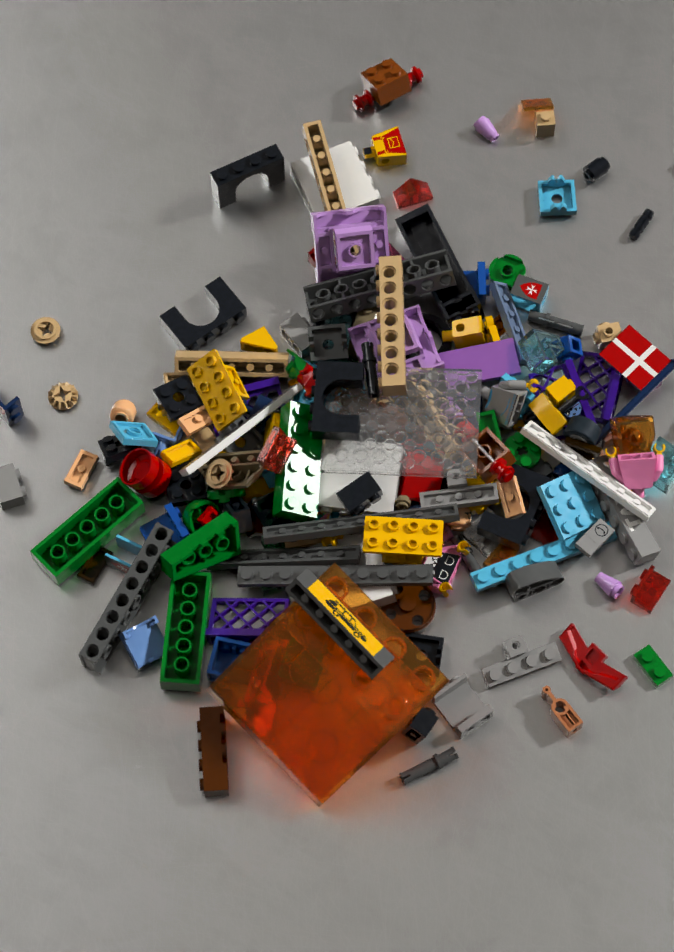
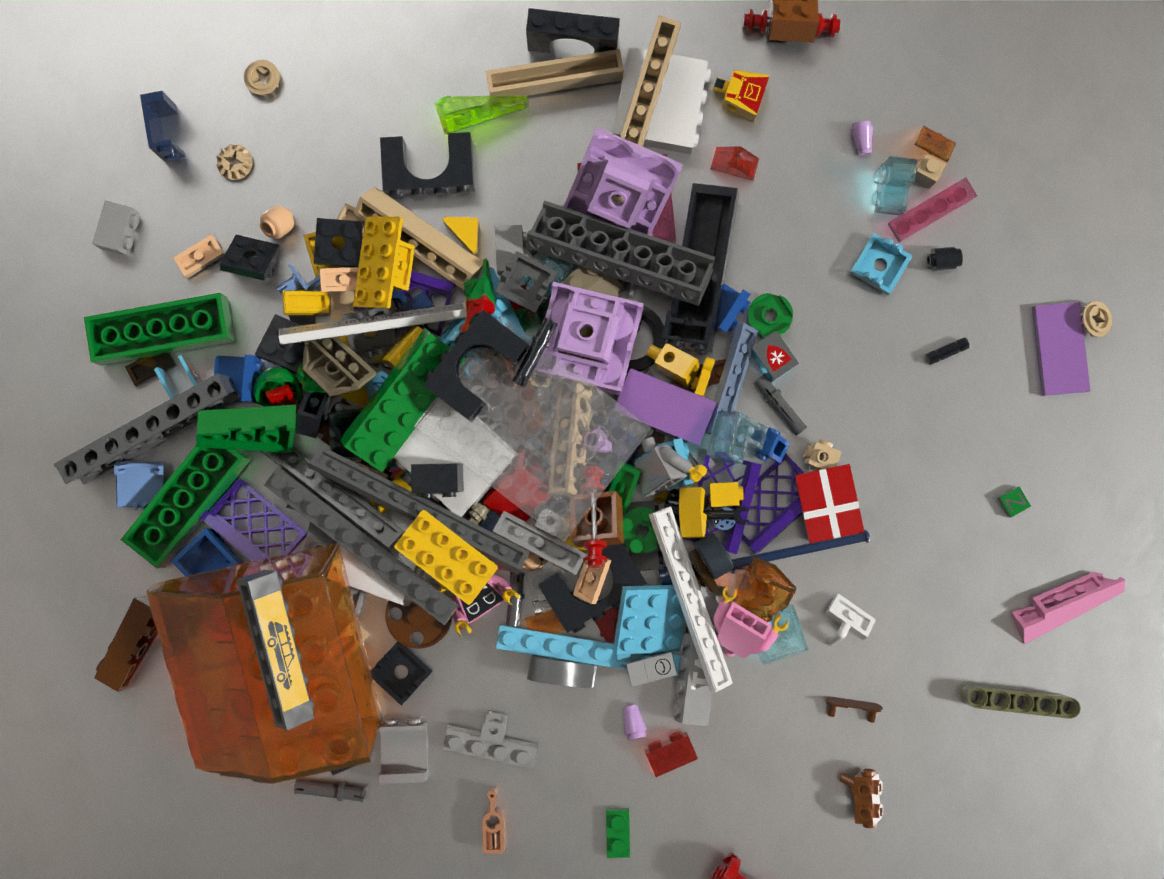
camera: 30 degrees right, 20 degrees up
medium azure tile [109,420,159,447] -> none
red wheel [119,448,171,498] -> none
tan gear [205,459,234,489] -> none
clear red bracket [257,426,297,474] -> none
tan brick [375,255,407,396] -> none
red plate [559,623,628,691] -> none
none -> clear neon green wedge [434,96,529,135]
none -> tan brick [486,49,624,102]
none -> clear light blue brick [872,156,917,216]
none -> clear pink plate [887,177,978,242]

